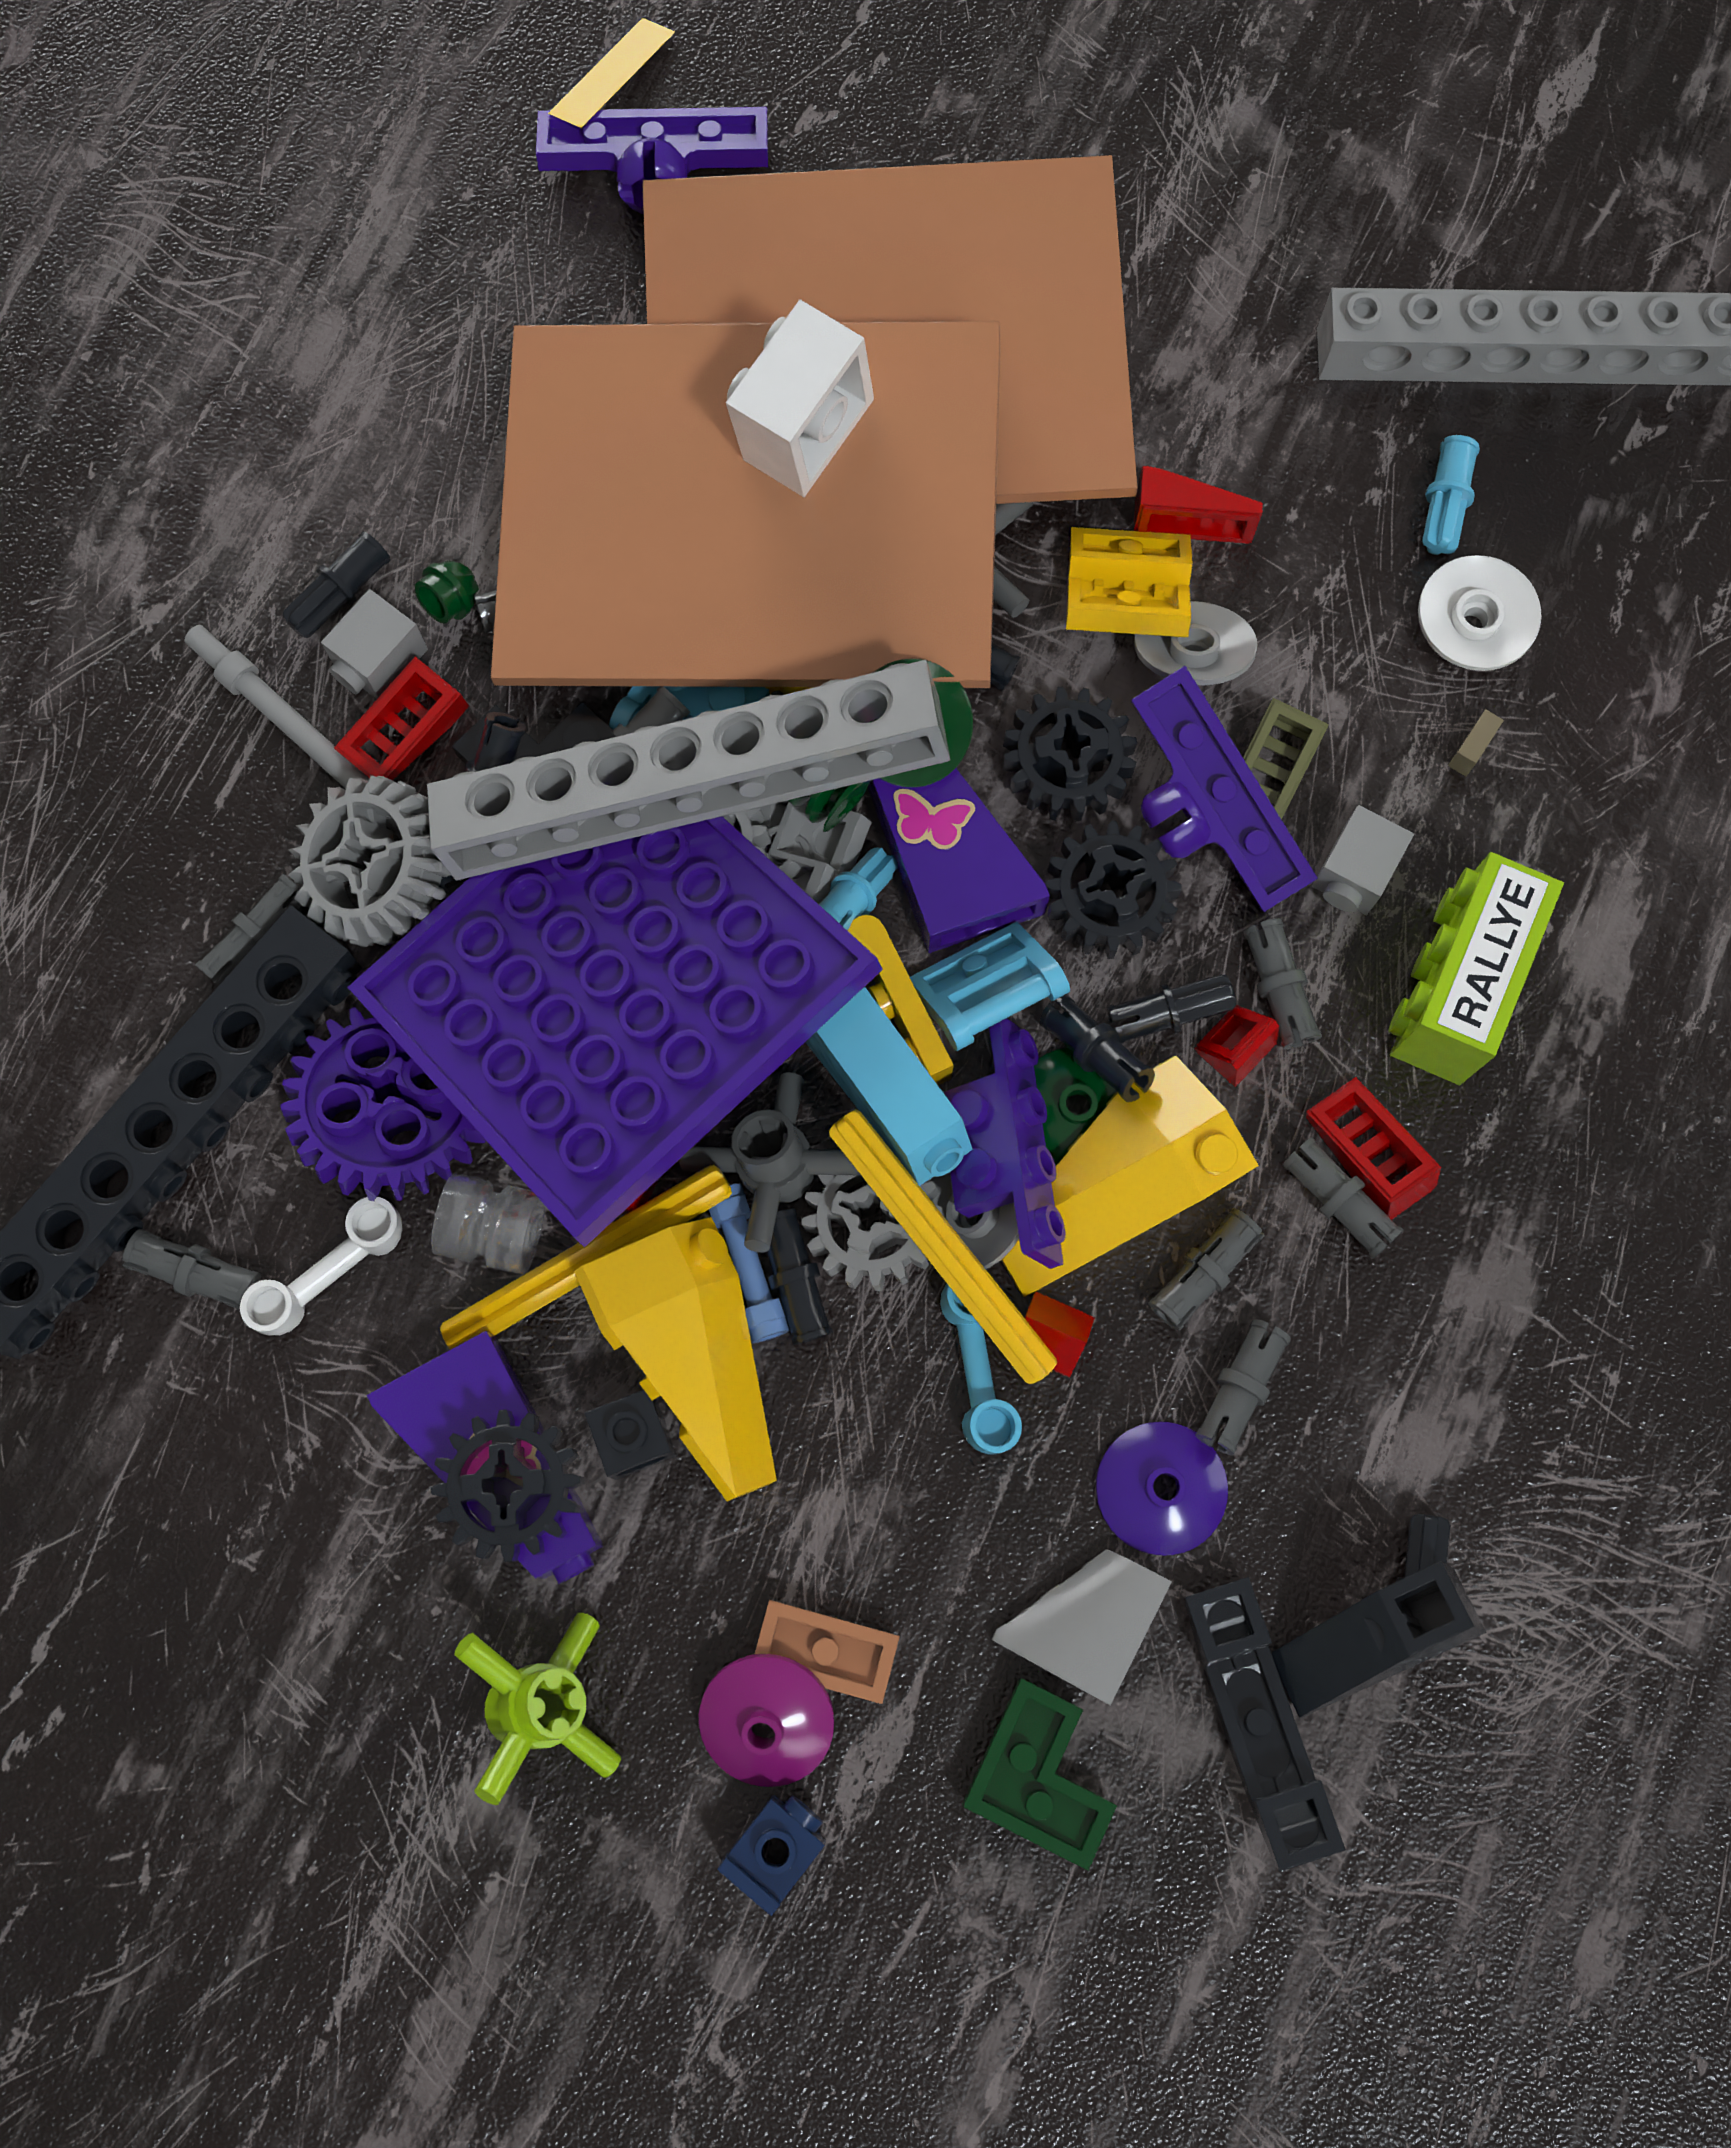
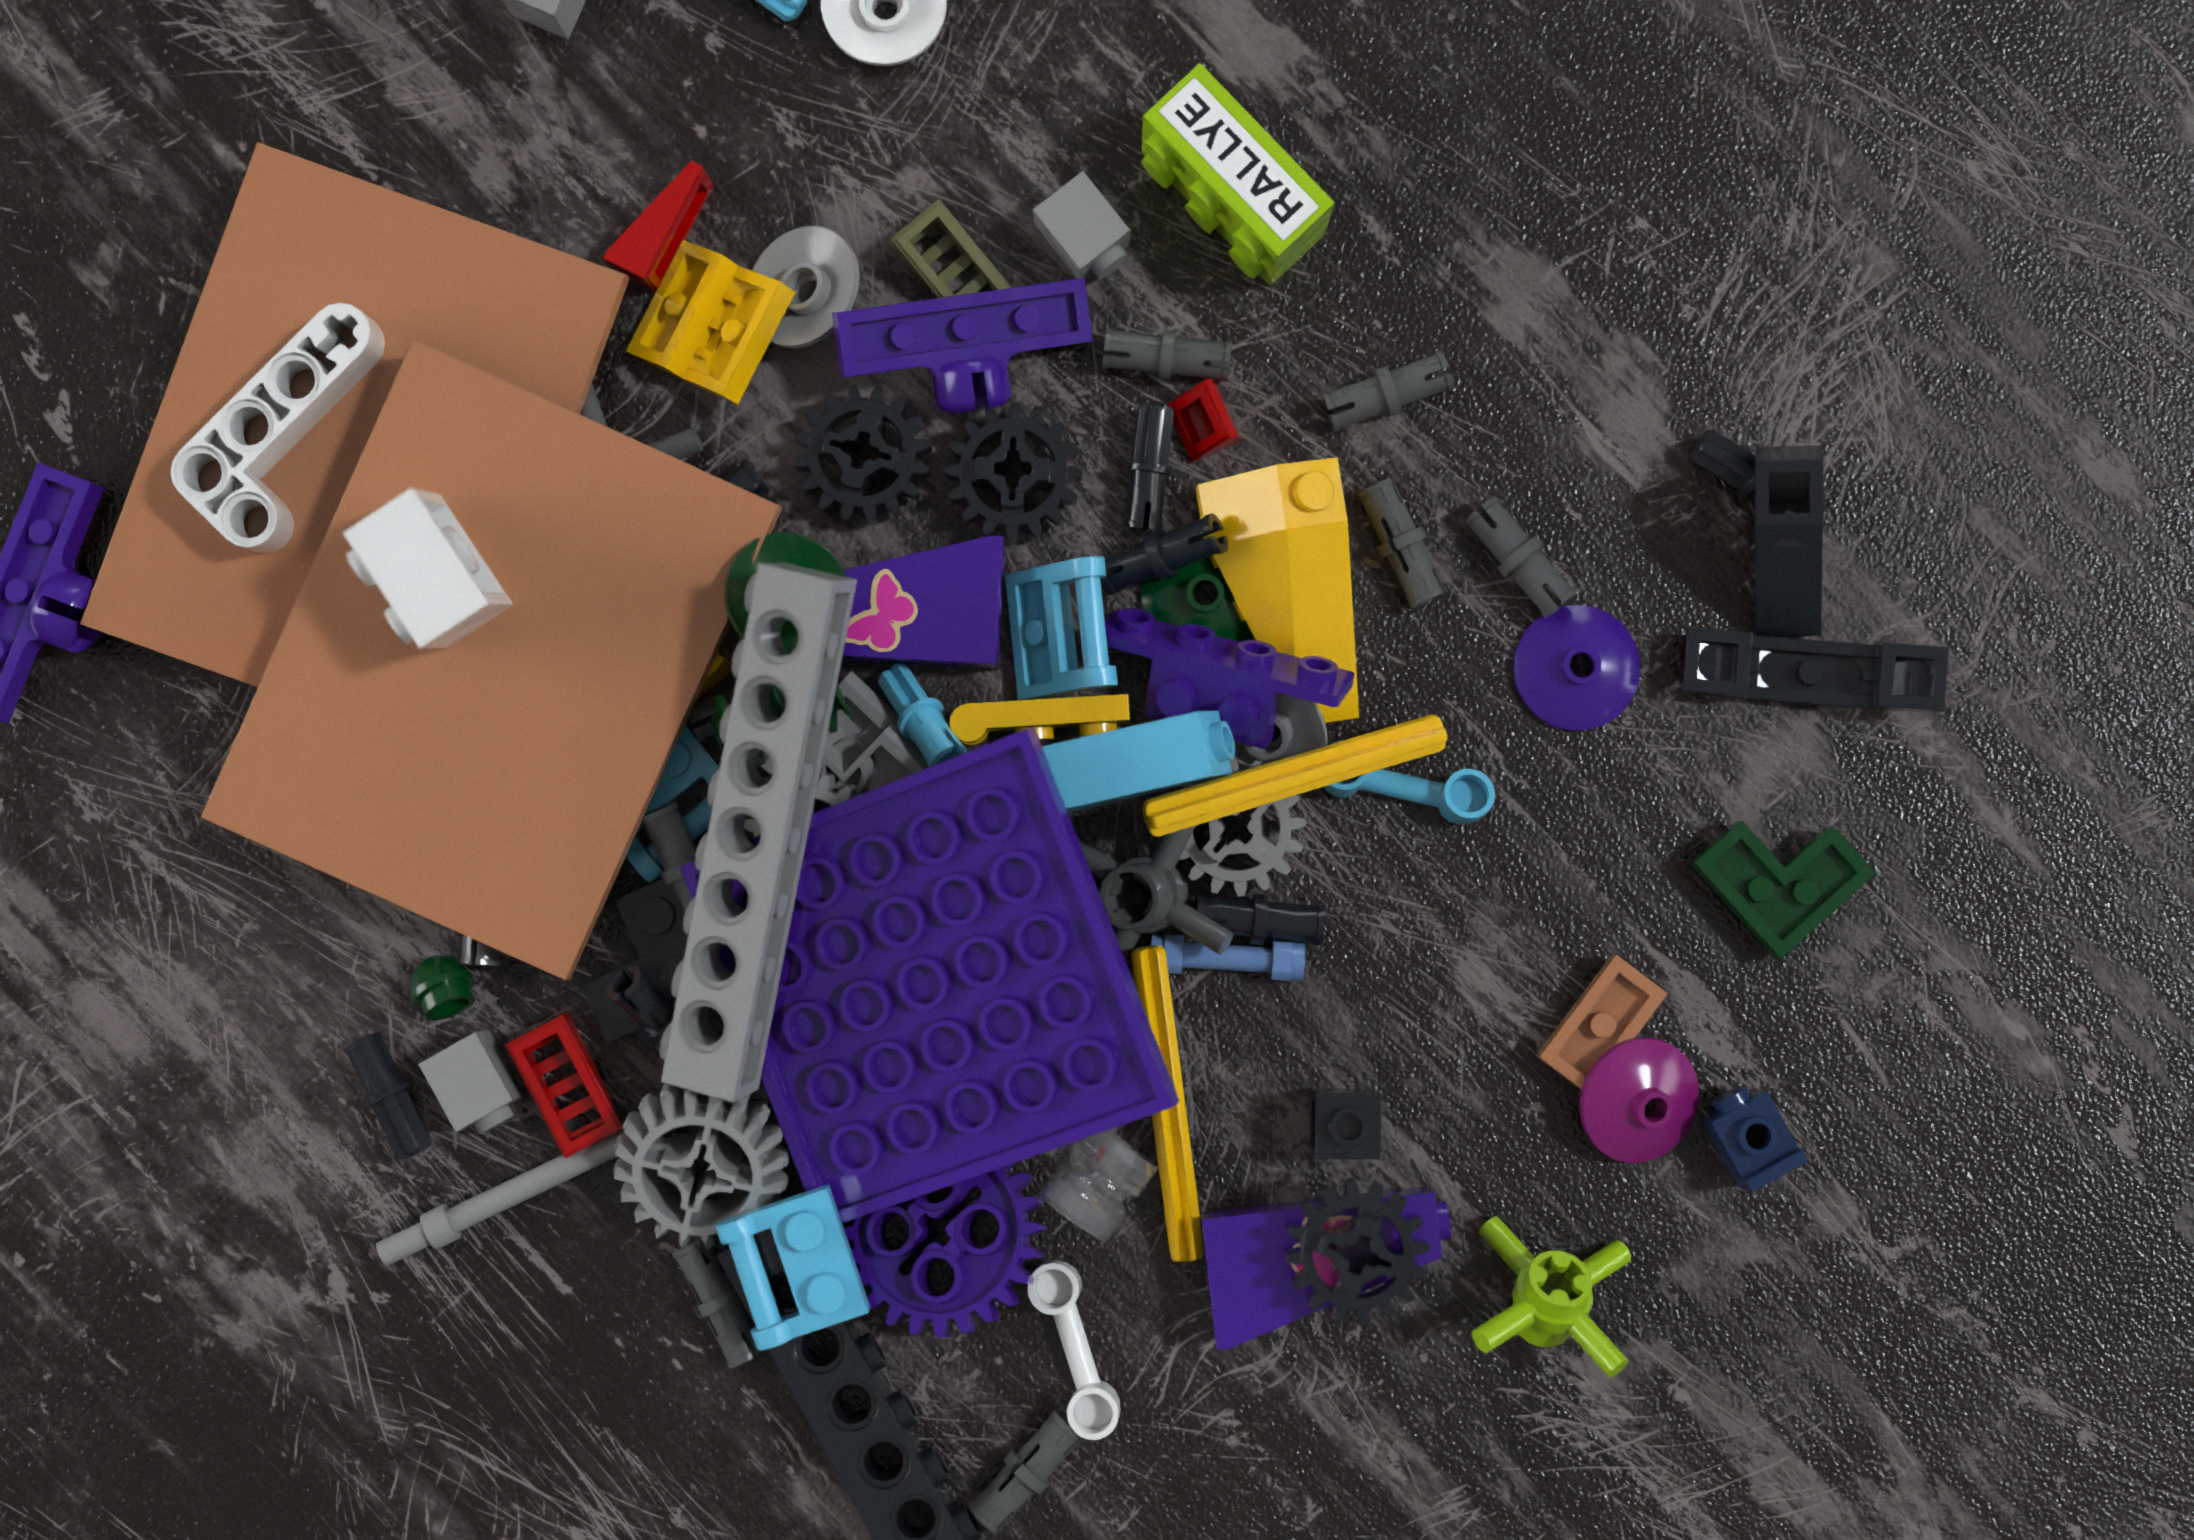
camera: 65 degrees left, 10 degrees up
yellow wedge [574,1217,777,1502] -> none
light grey slope [991,1549,1172,1706] -> none
red slope [1024,1291,1095,1378] -> none
red slope [1306,1077,1441,1219] -> none
dark tan piece [1448,709,1504,776] -> none
none -> white beam [170,303,385,554]
none -> medium azure plate [715,1184,870,1351]

